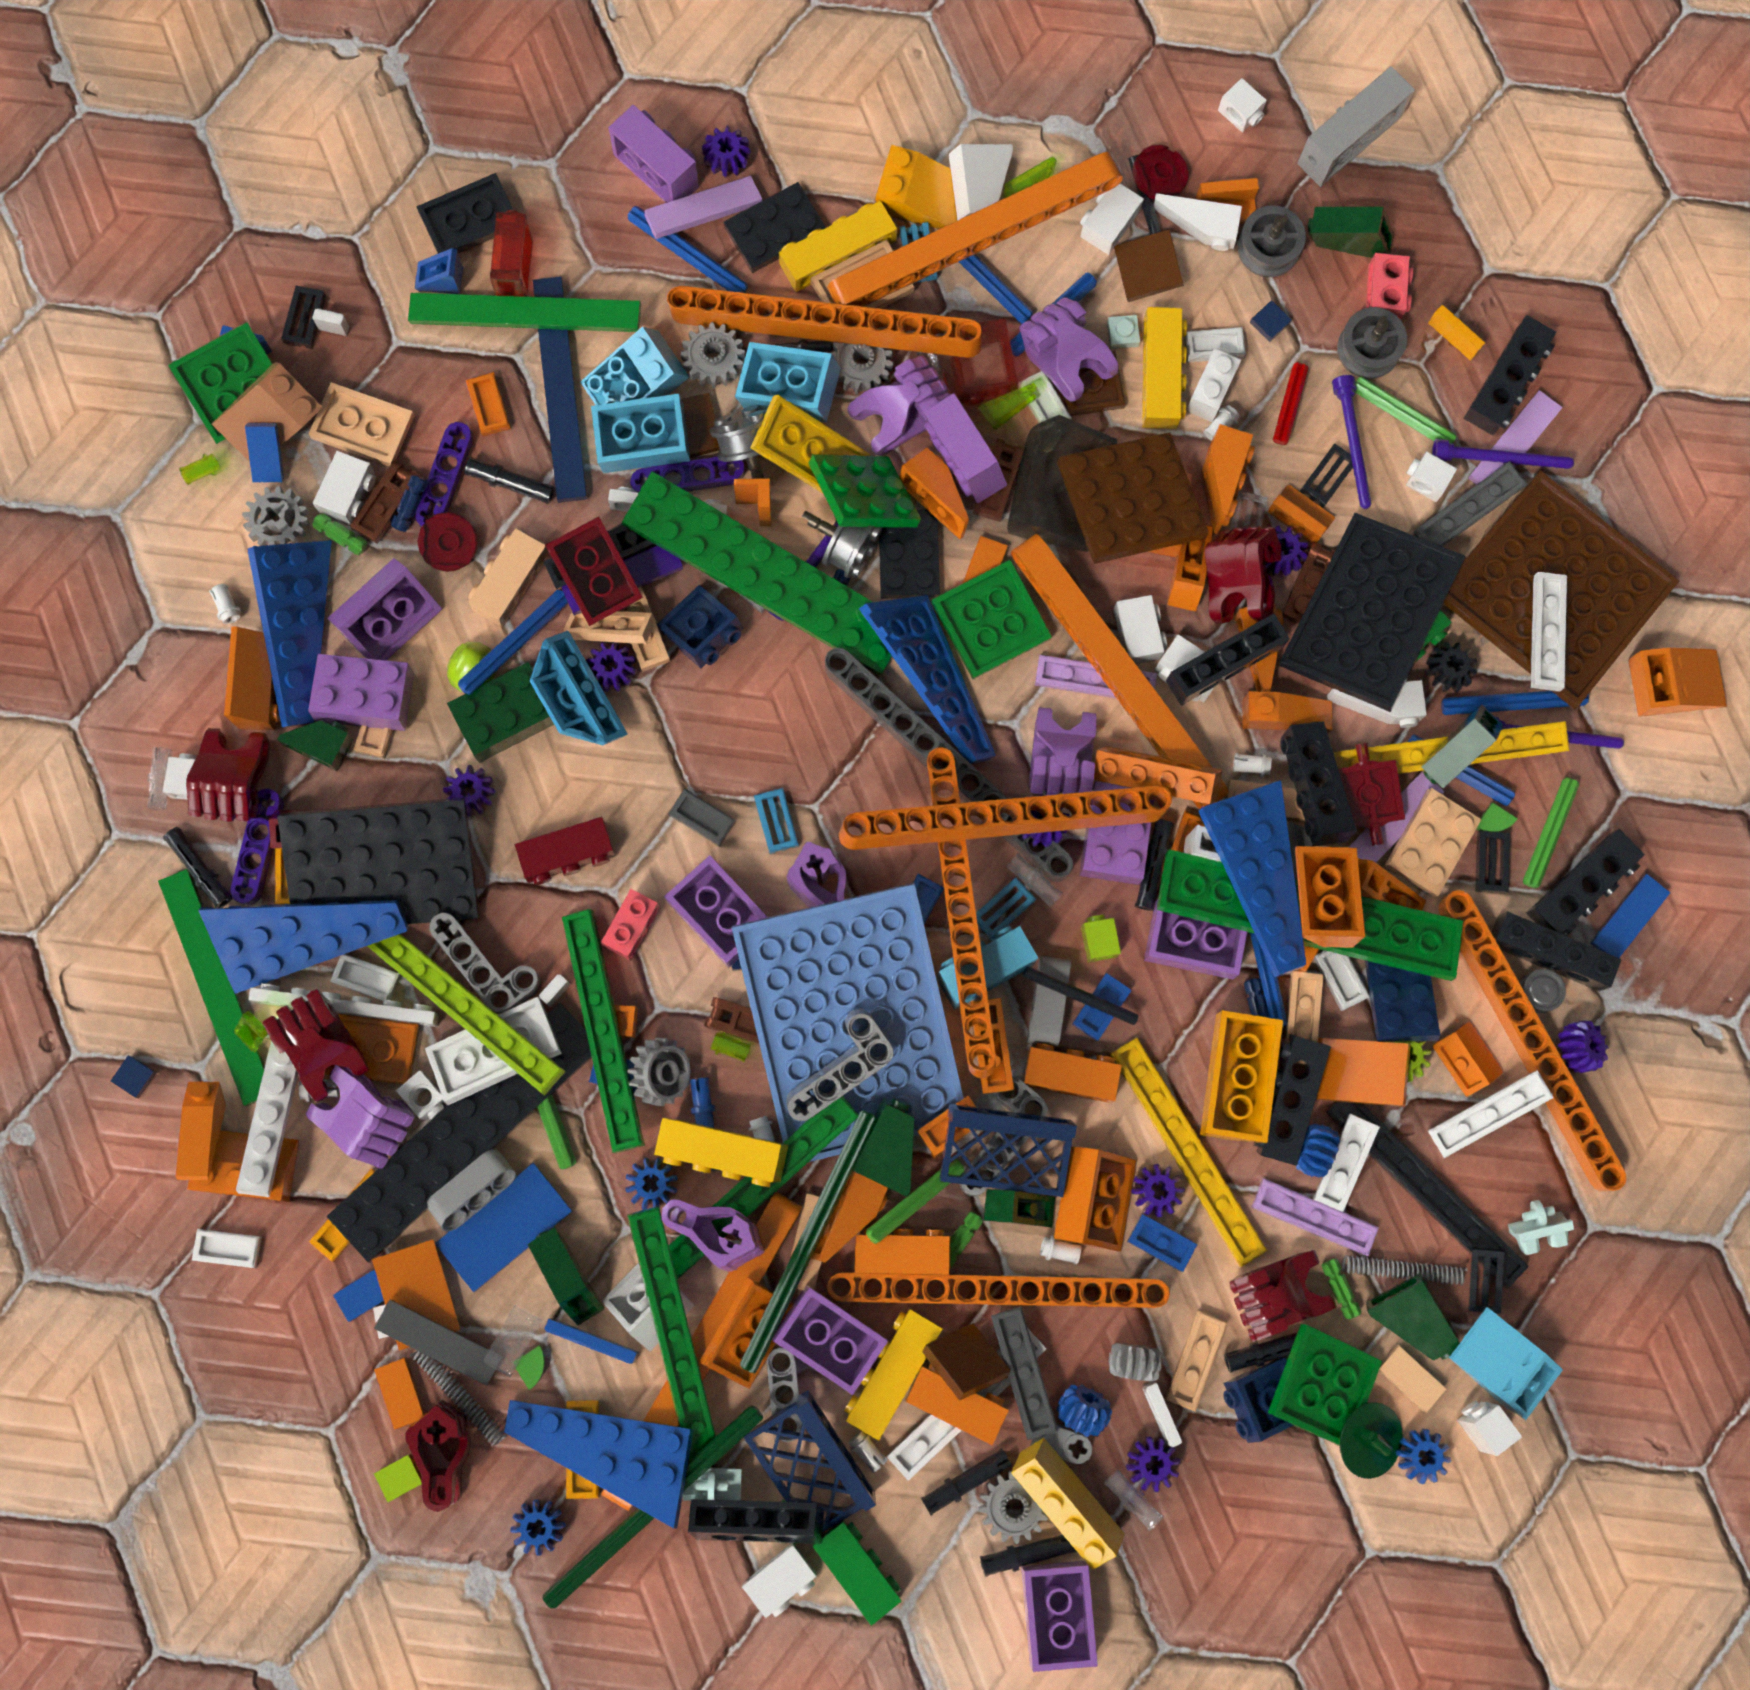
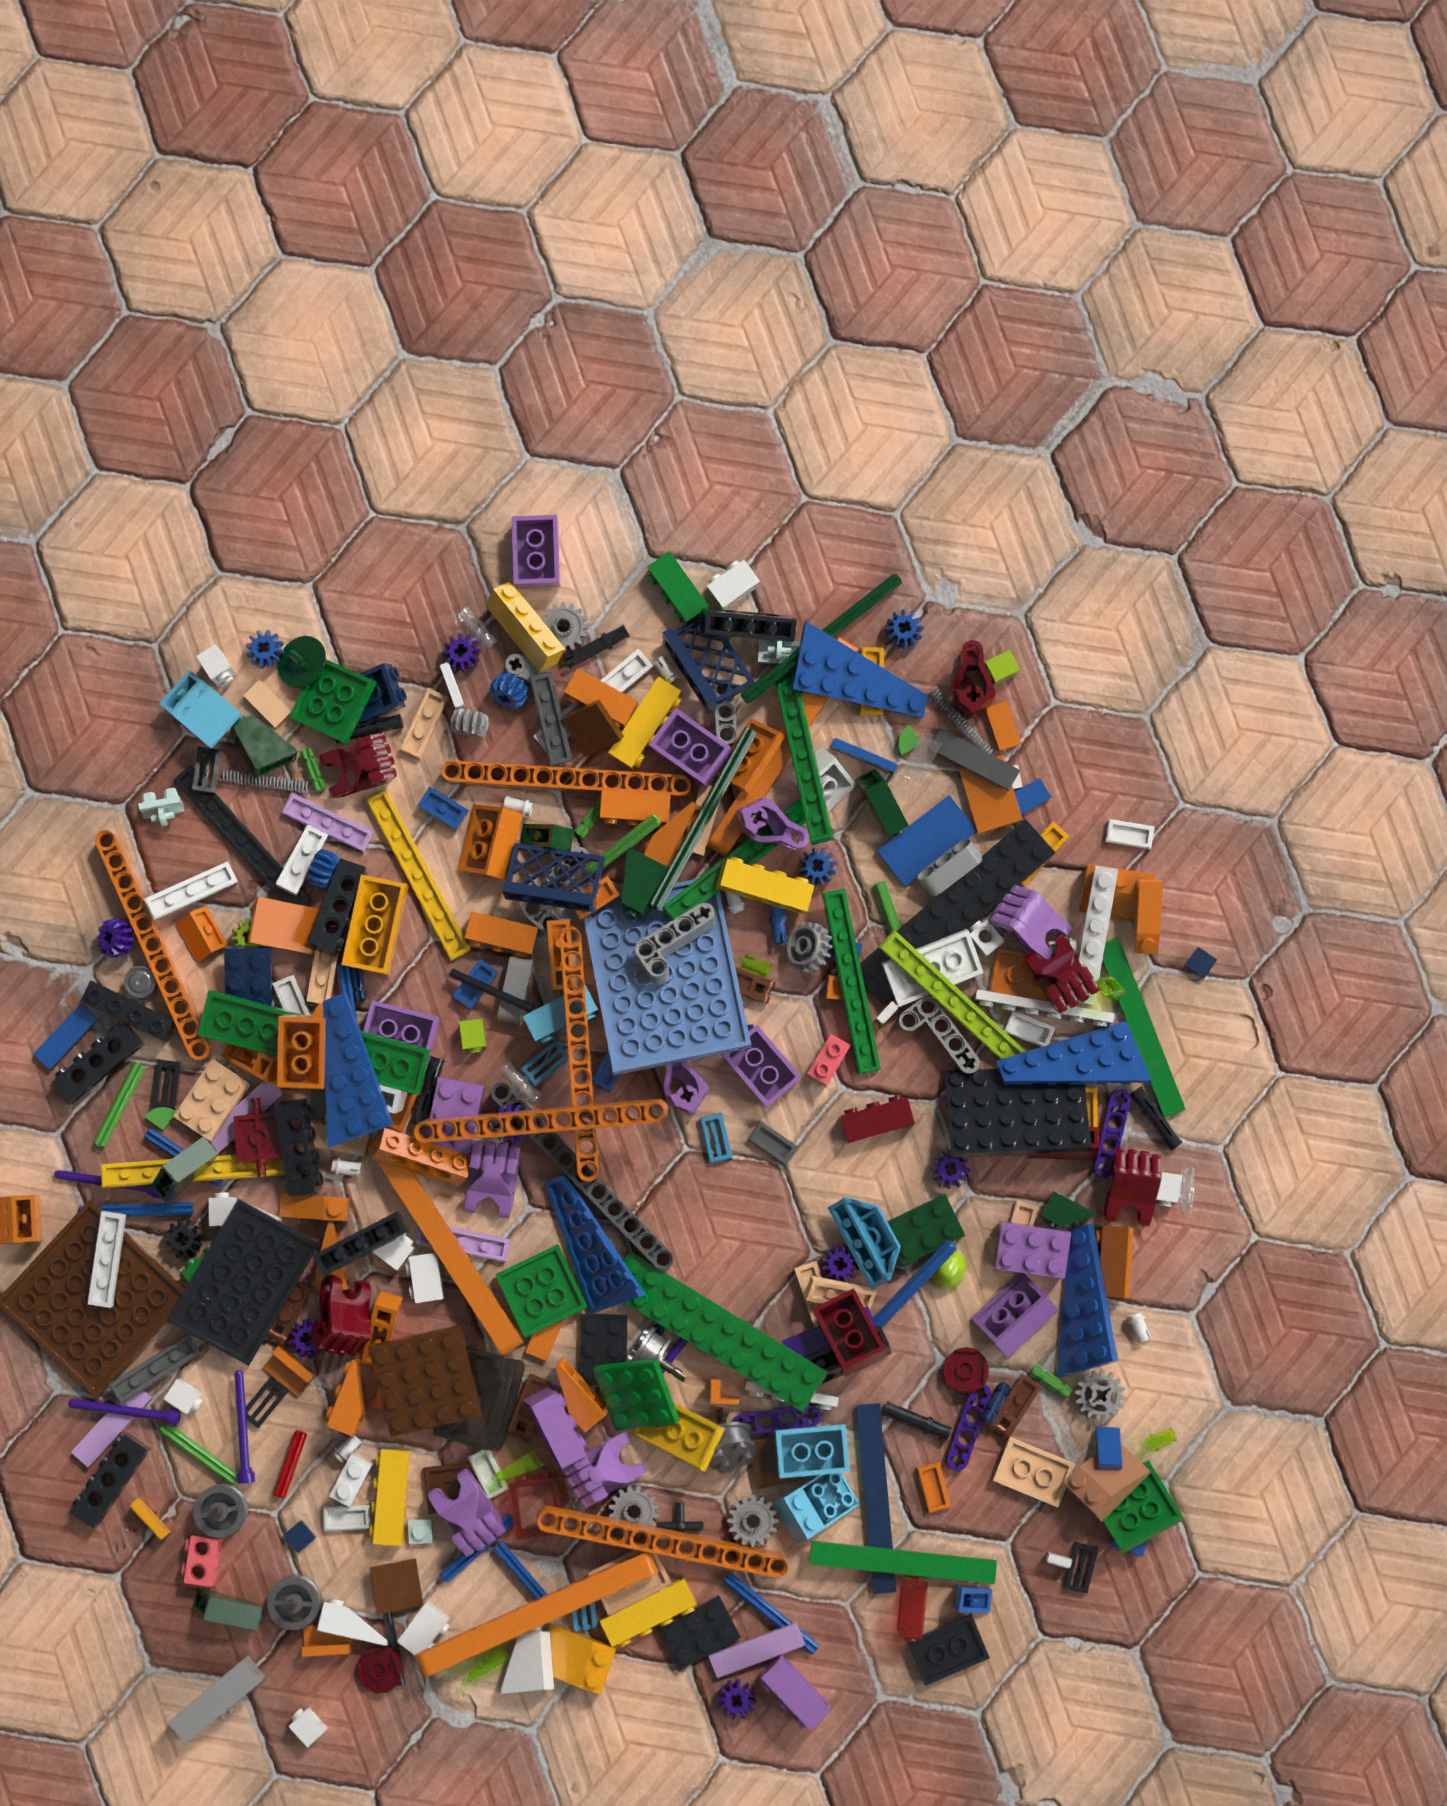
camera: 170 degrees left, 5 degrees up
white brick [313,451,376,525] -> none
light nougat brick [468,528,549,628] -> none
dark blue plate [656,585,744,669] -> none
medium azure brick [735,342,841,422] -> none
black pin [979,1534,1077,1577] -> none
dark purple gear [1131,1164,1185,1218] -> none

